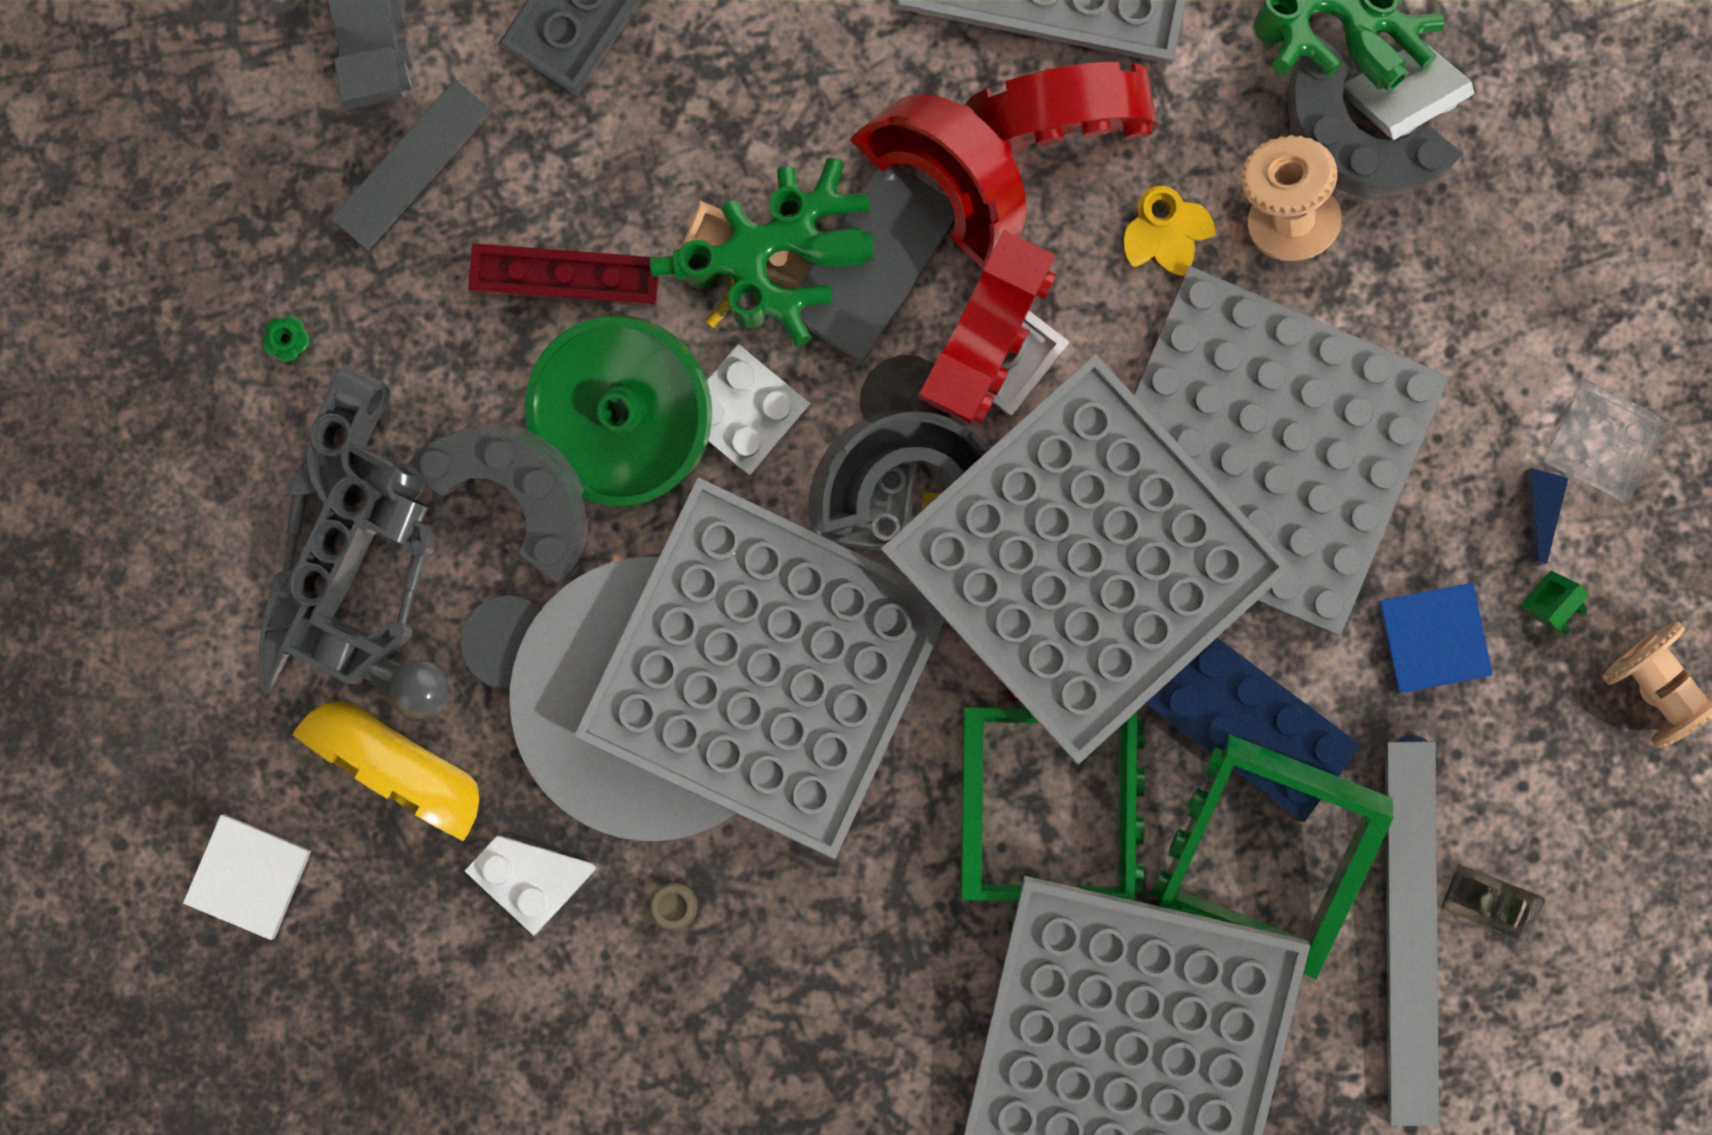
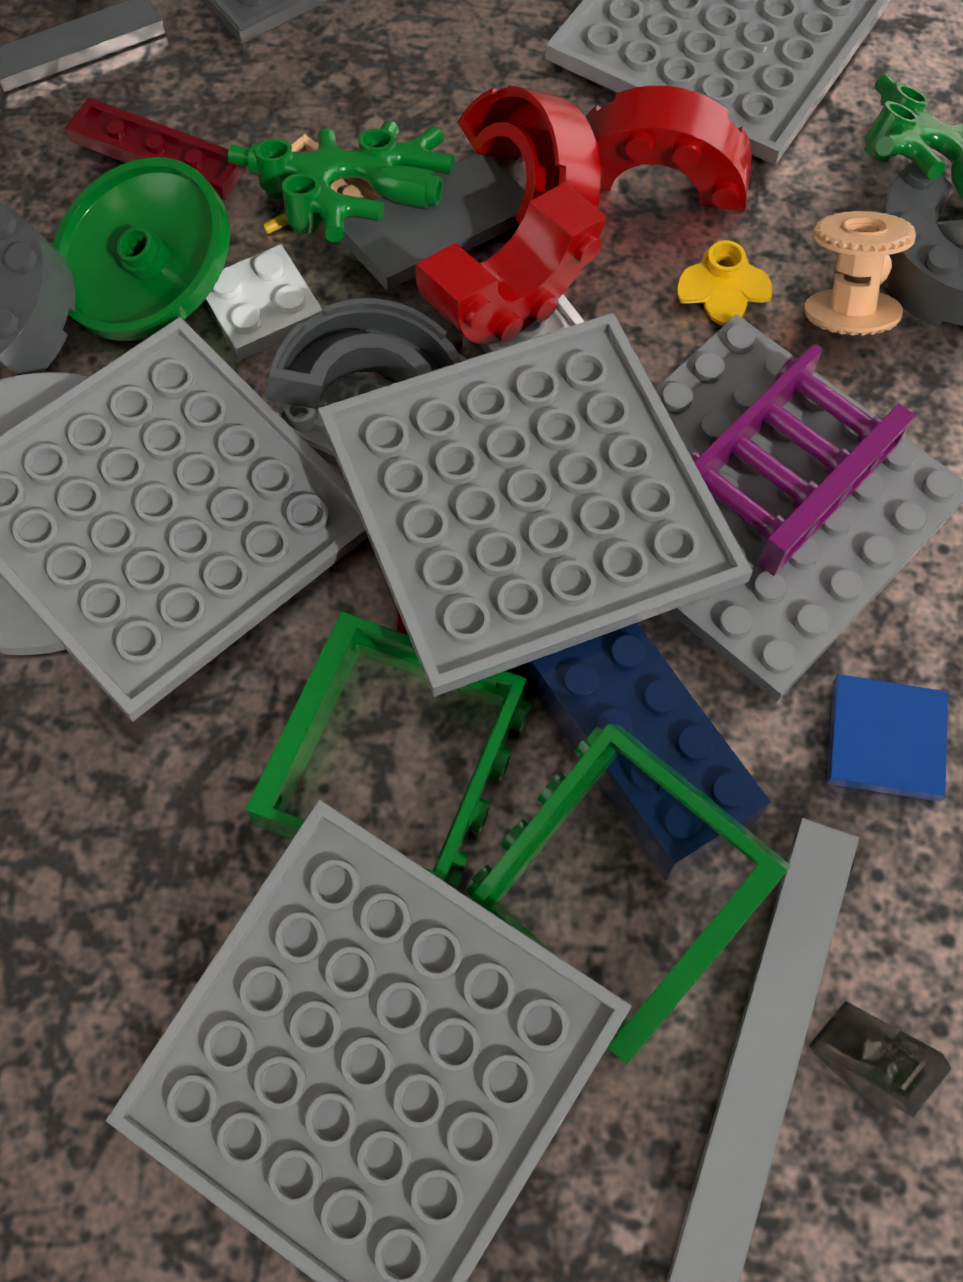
camera: 20 degrees right, 20 degrees down
none -> magenta fence [691,343,916,576]

